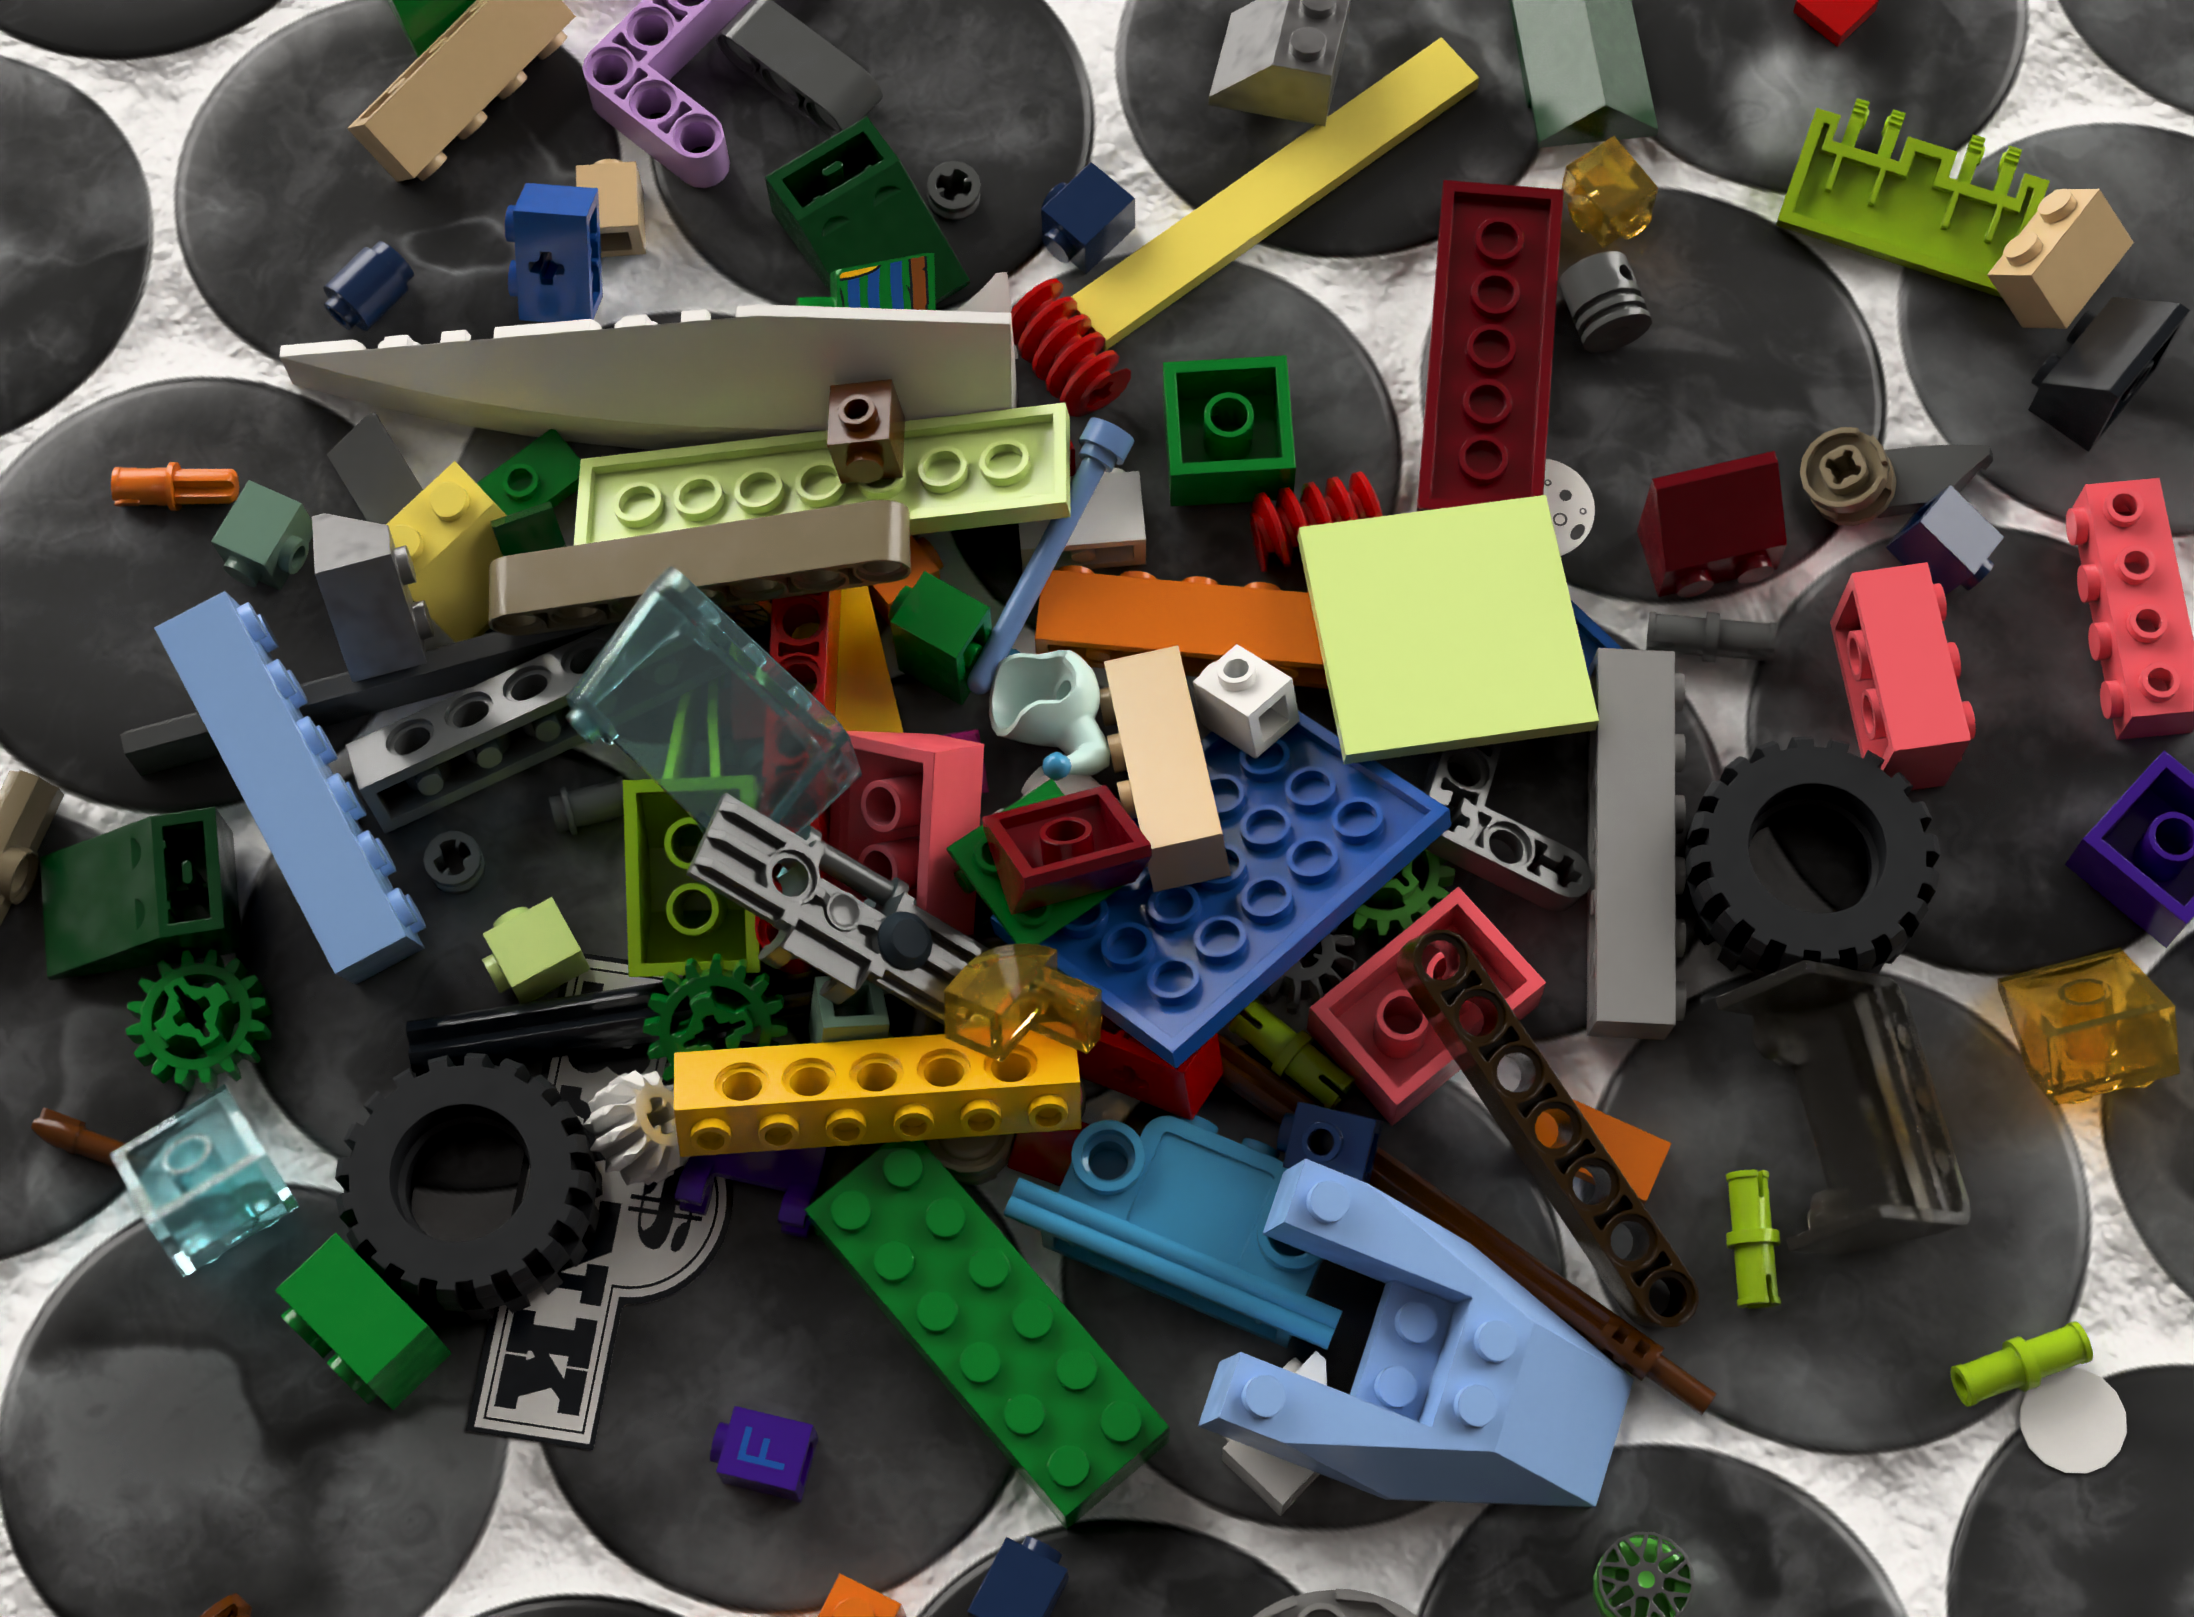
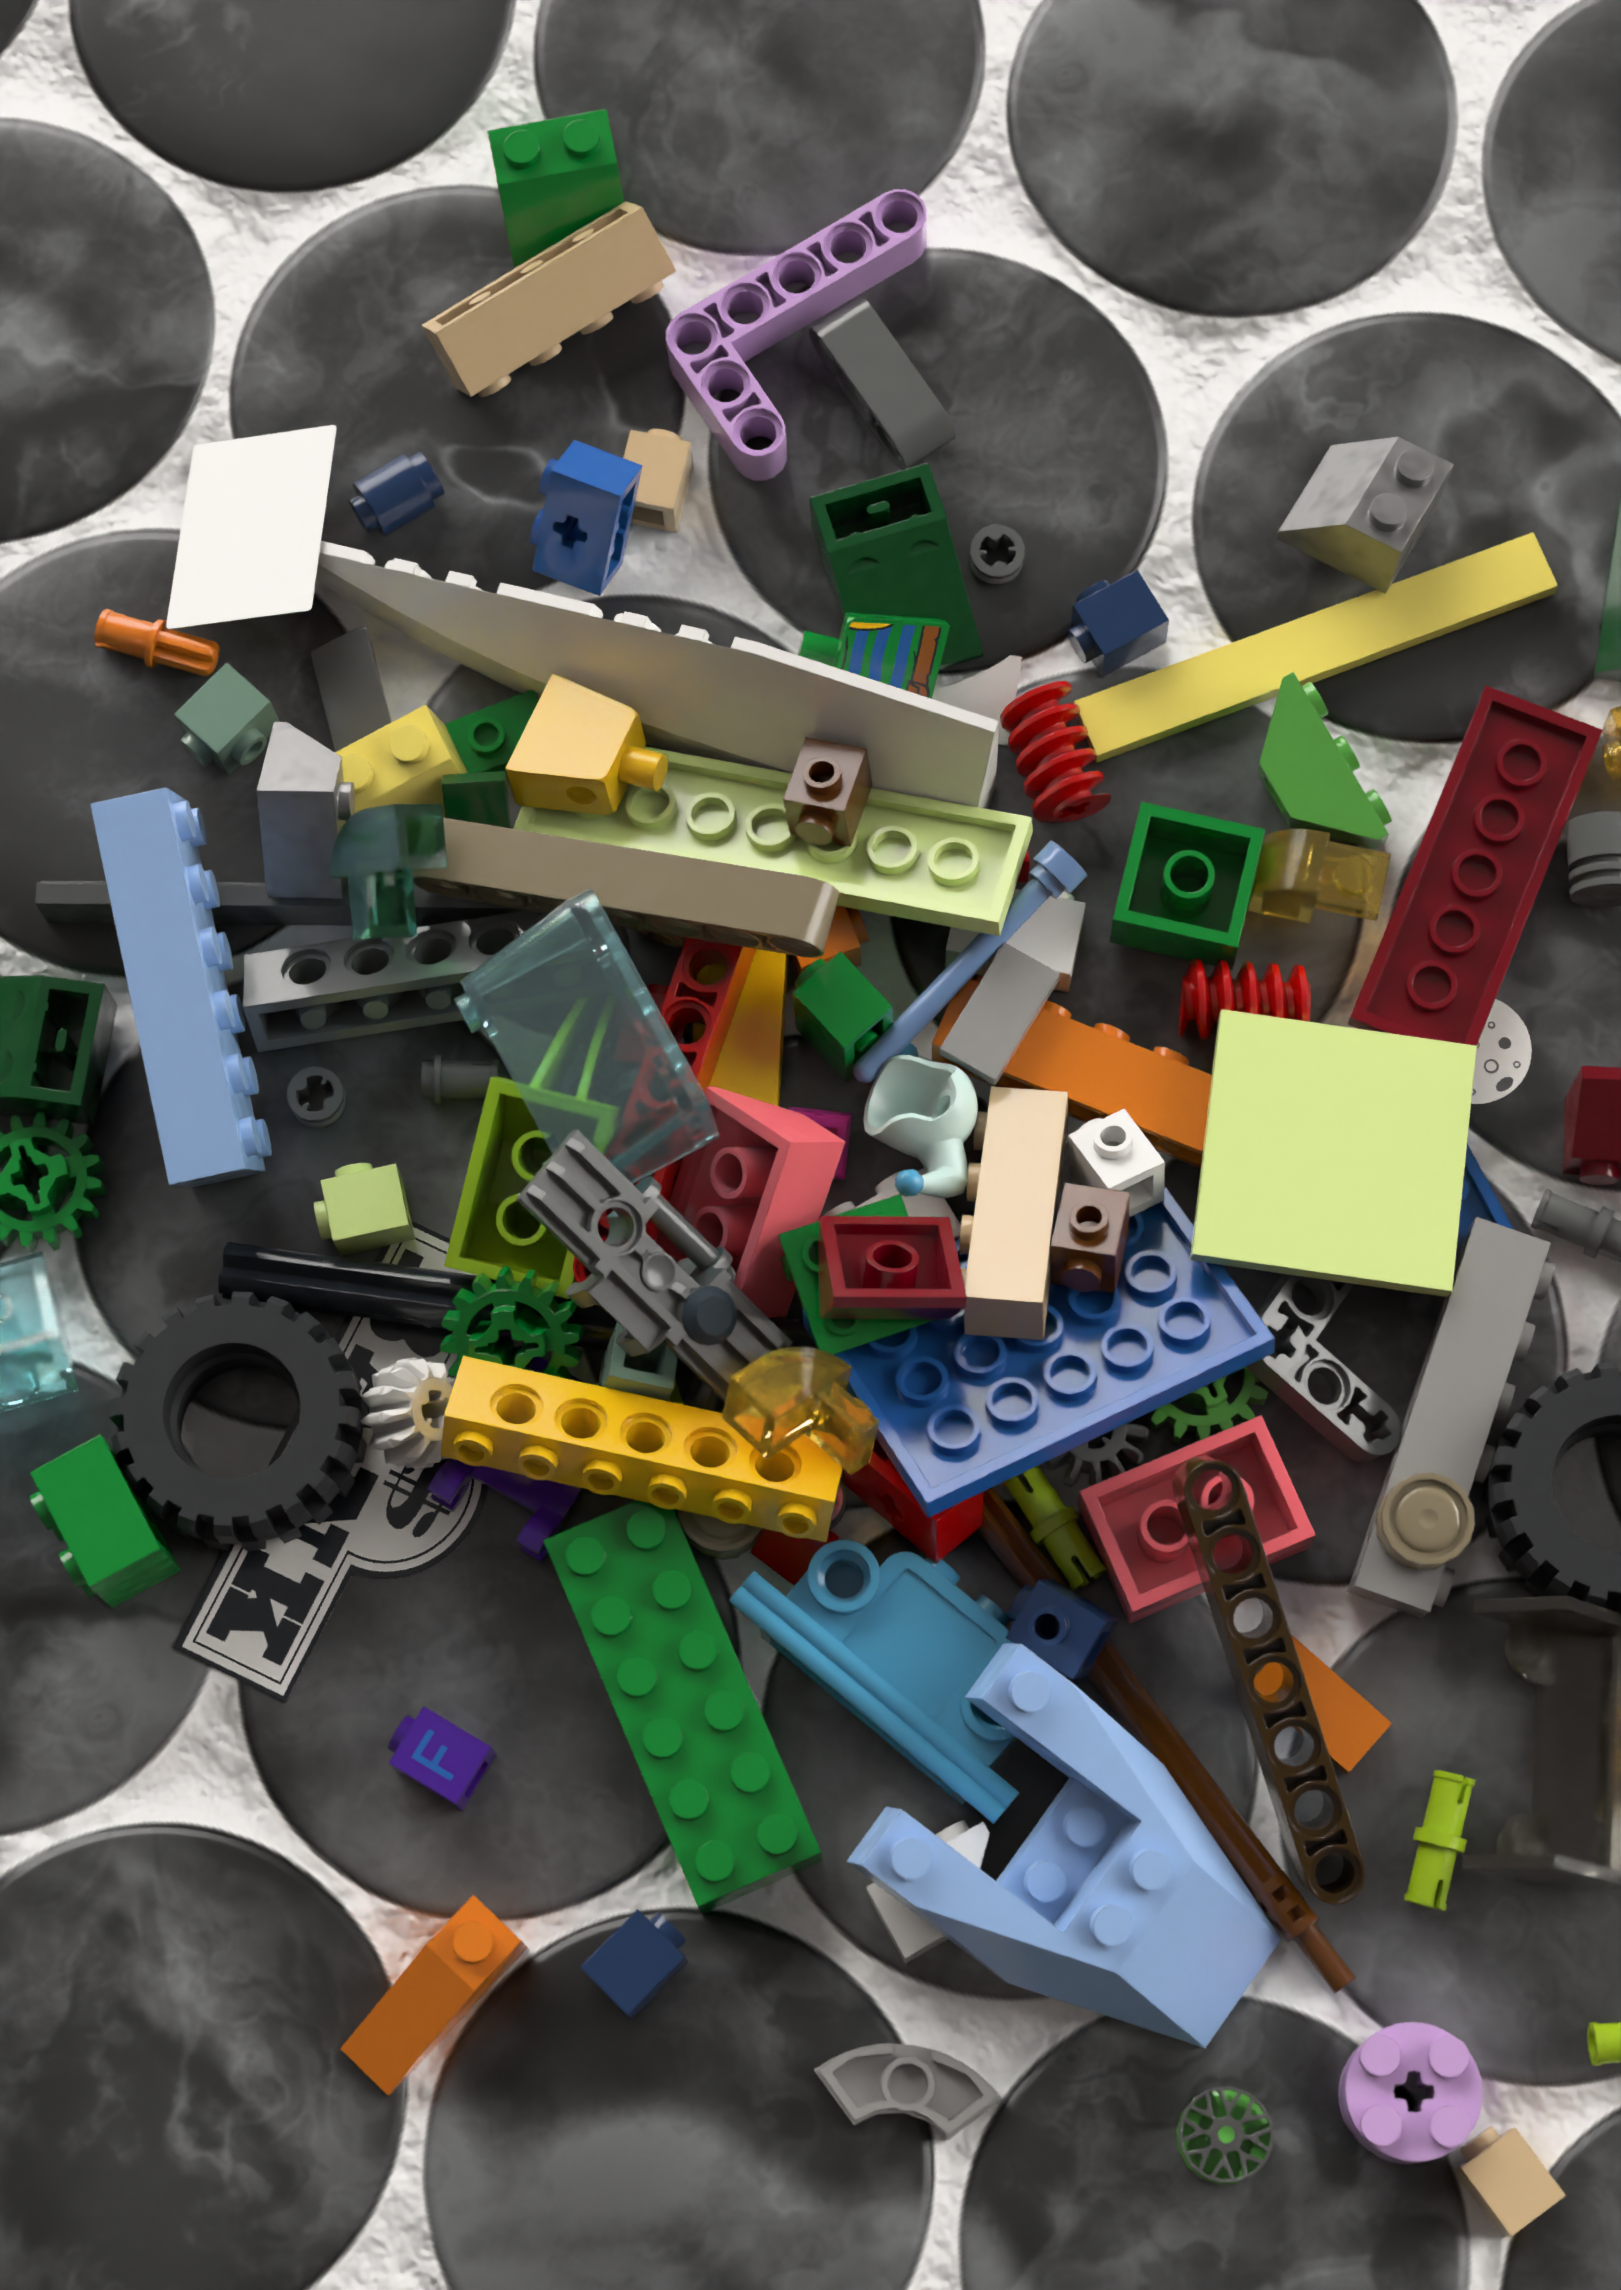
camera: 20 degrees right, 5 degrees up
none -> white sticker [166,425,336,629]
none -> clear green brick [330,804,447,940]
none -> yellow torso [505,674,668,816]
none -> light grey tile [939,942,1060,1086]
none -> reddish brown brick [1050,1183,1130,1293]
none -> clear yellow brick [1248,829,1391,923]
none -> bright green slope [1258,672,1392,849]
none -> lavender brick [1338,2022,1483,2165]
none -> dark tan wheel [1375,1473,1475,1571]
none -> tan brick [1453,2126,1566,2238]

